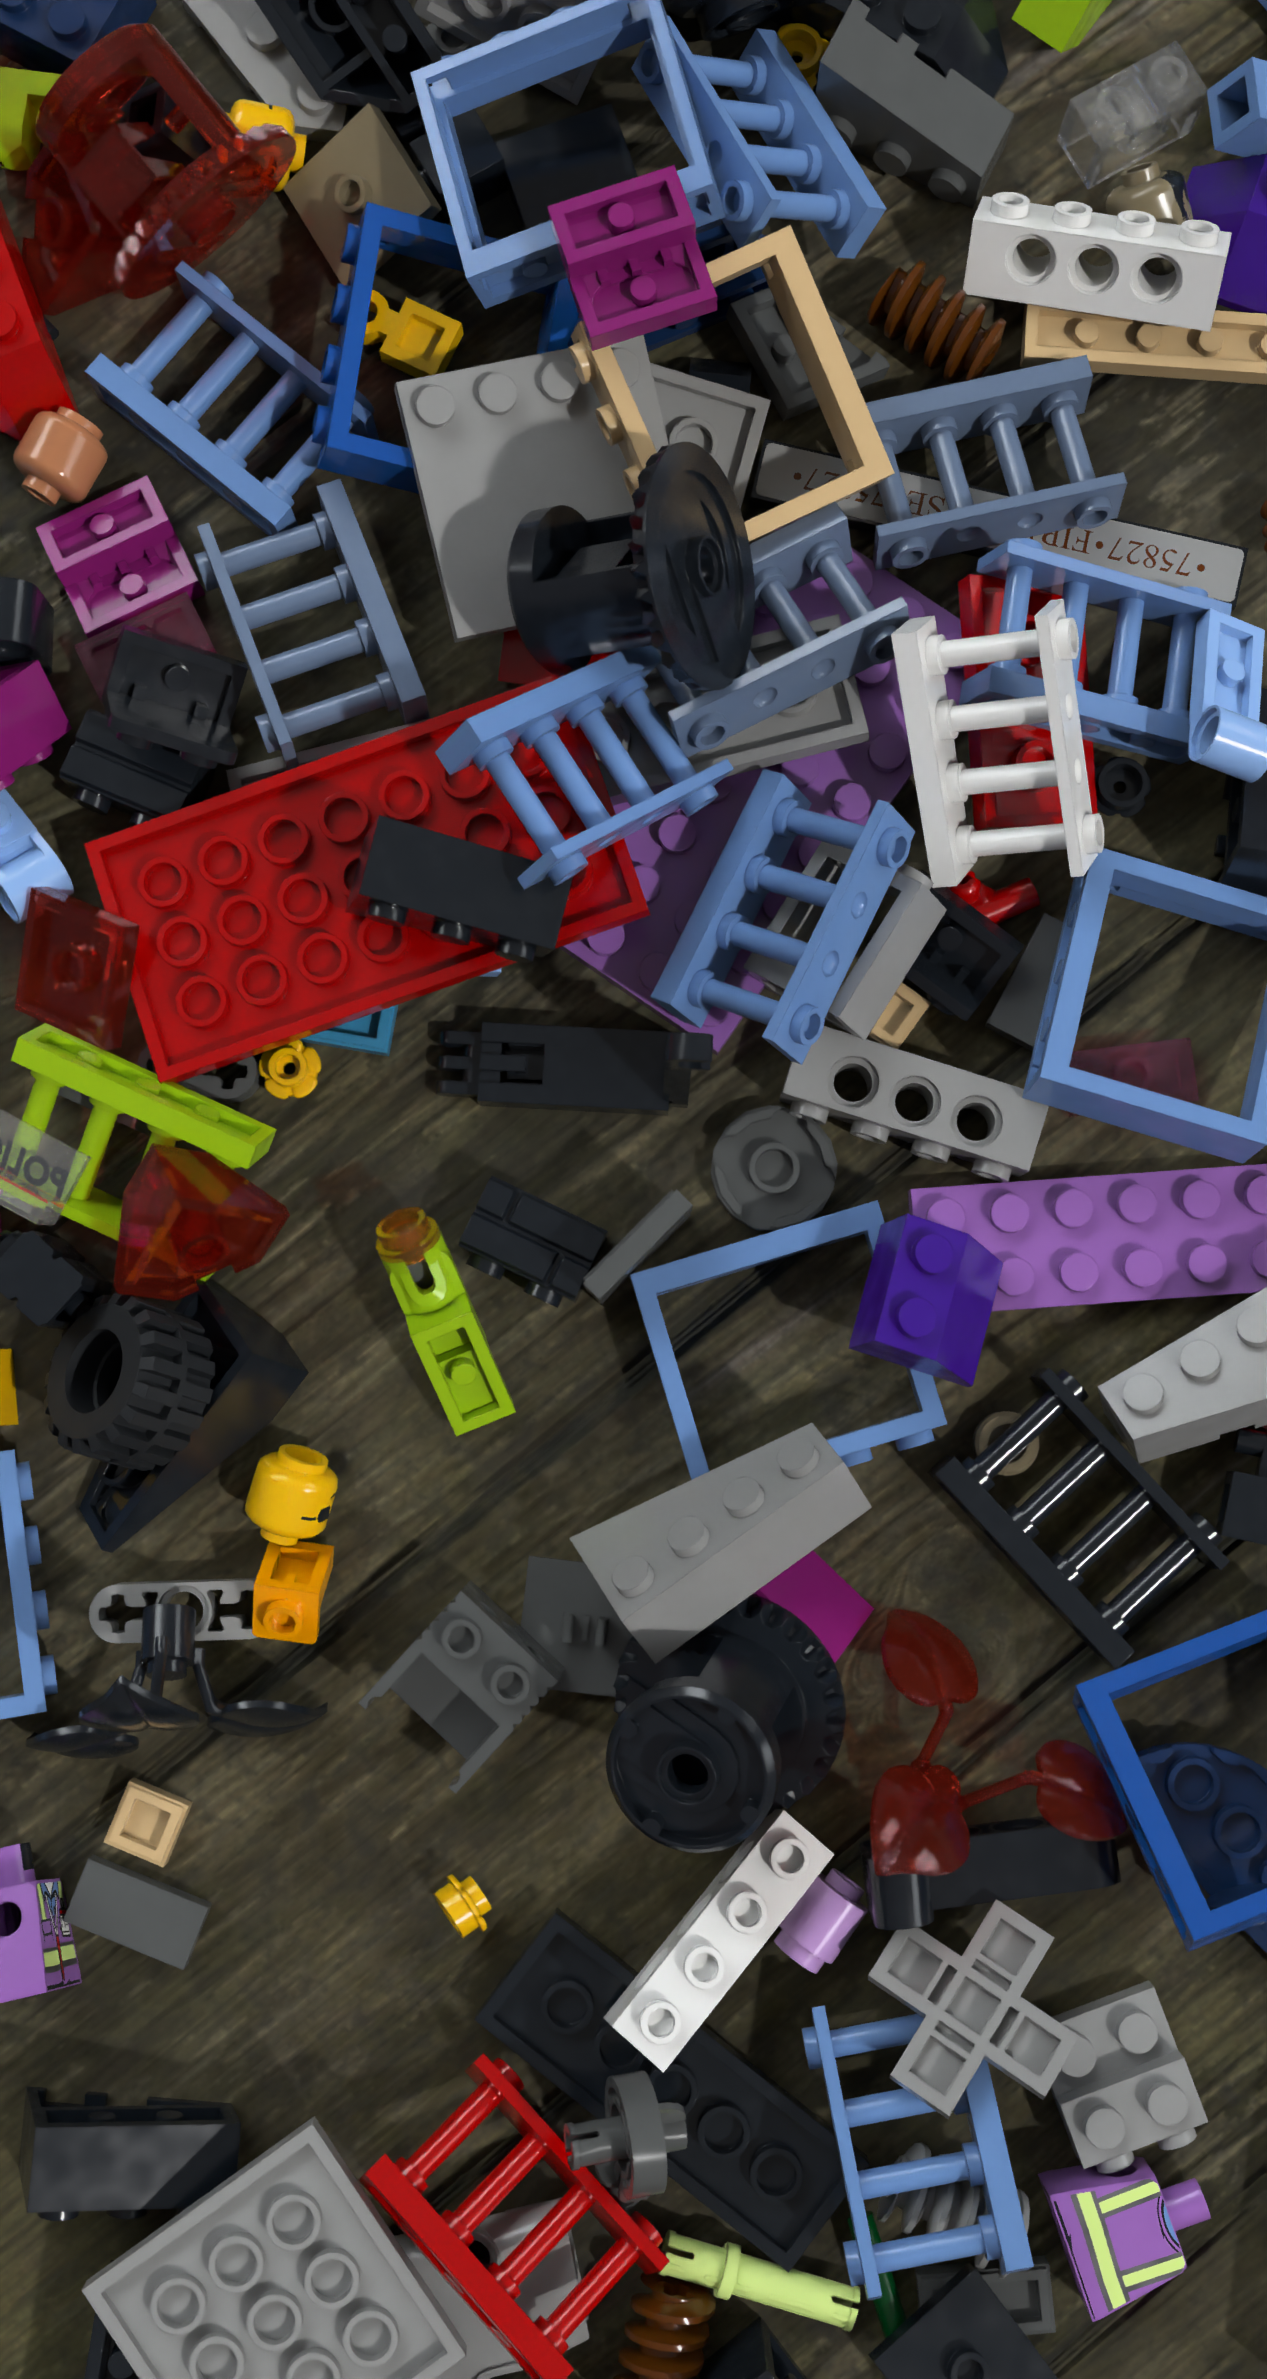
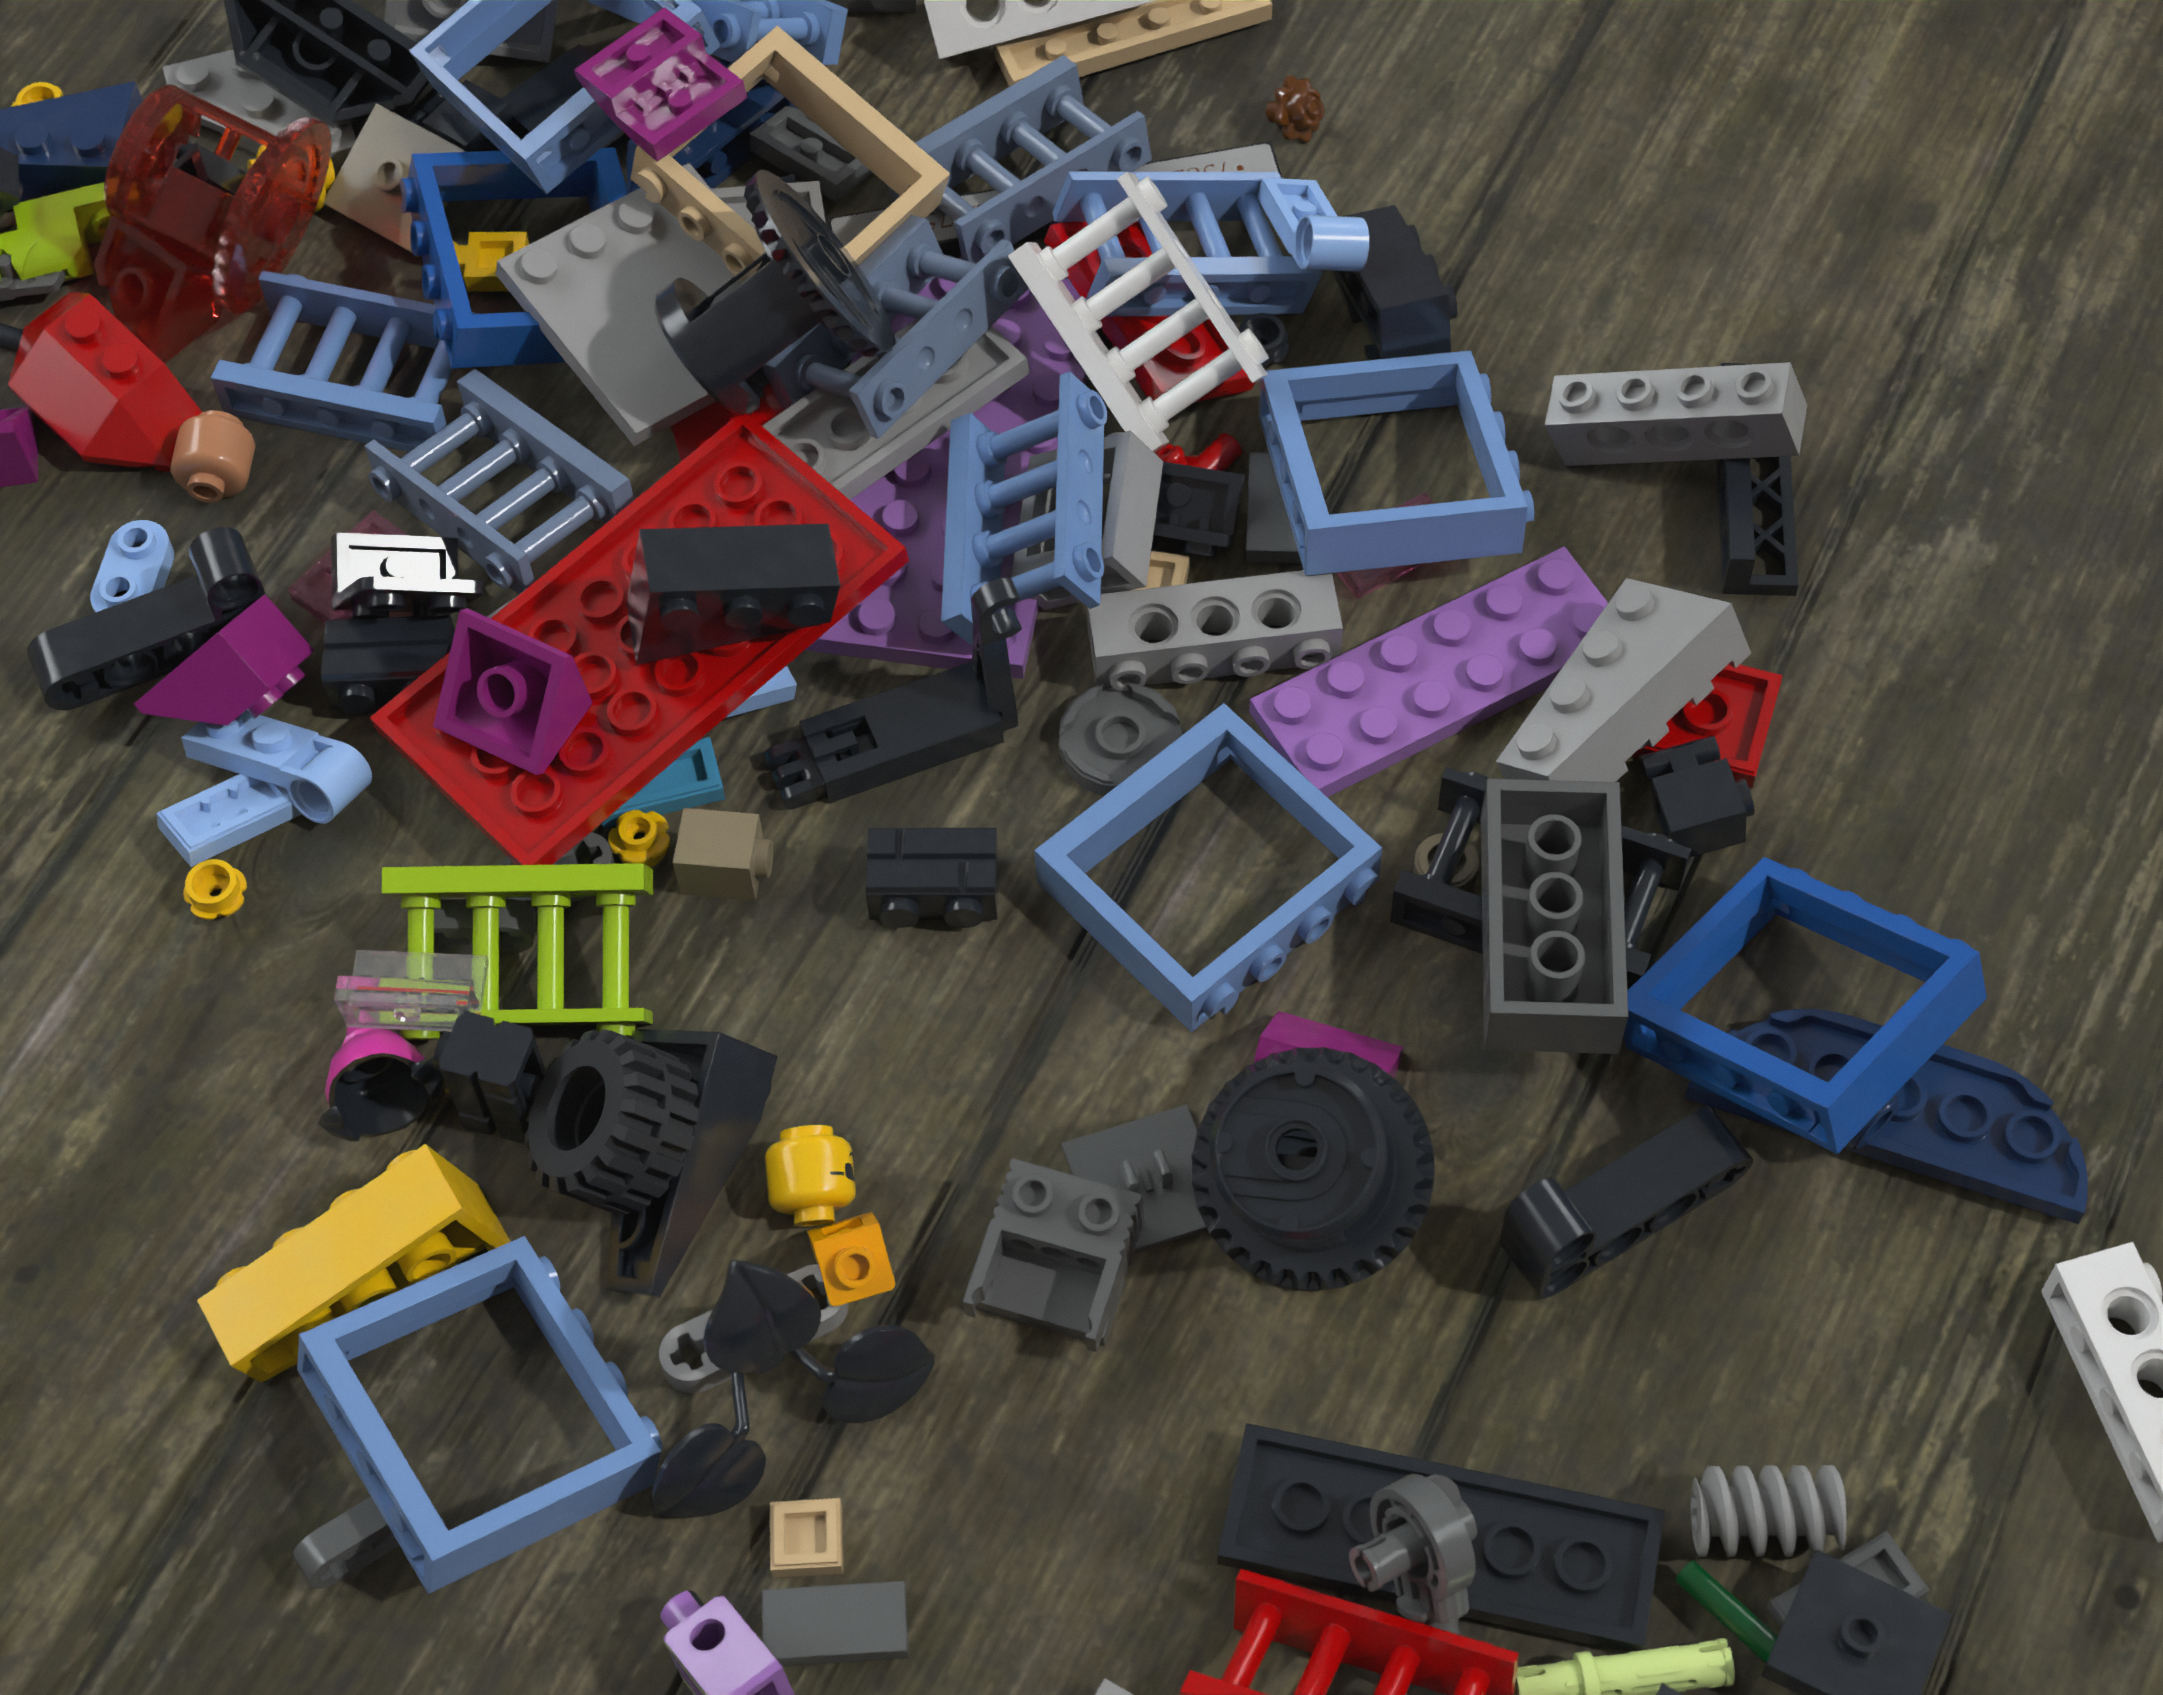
camera: 25 degrees left, 25 degrees down
clear red plate [15,887,140,1050] -> none
magenta slope [36,475,206,647] -> none
clear red slope [114,1143,290,1301] -> none
lime plate [376,1207,516,1436] -> none
yellow plate [433,1874,492,1938] -> none
medium blue fence [435,646,734,890] -> none
light grey wedge [570,1423,872,1664] -> none
dark grey tile [583,1189,693,1305] -> none
white brick [603,1809,835,2073] -> none
lavender brick [774,1868,868,1974] -> none
medium blue fence [801,2005,1034,2301] -> none
dark purple slope [848,1213,1003,1387] -> none
reddish brown piece [866,260,1006,384] -> none
light grey plate [868,1899,1080,2119] -> none
clear red plant [870,1609,1128,1876] -> none
medium lavender torso [1038,2156,1211,2322] -> none
light grey plate [1050,1980,1208,2174] -> none
none -> magenta slope [433,608,593,775]
none -> dark tan brick [673,808,773,901]
none -> dark grey brick [1481,779,1628,1054]

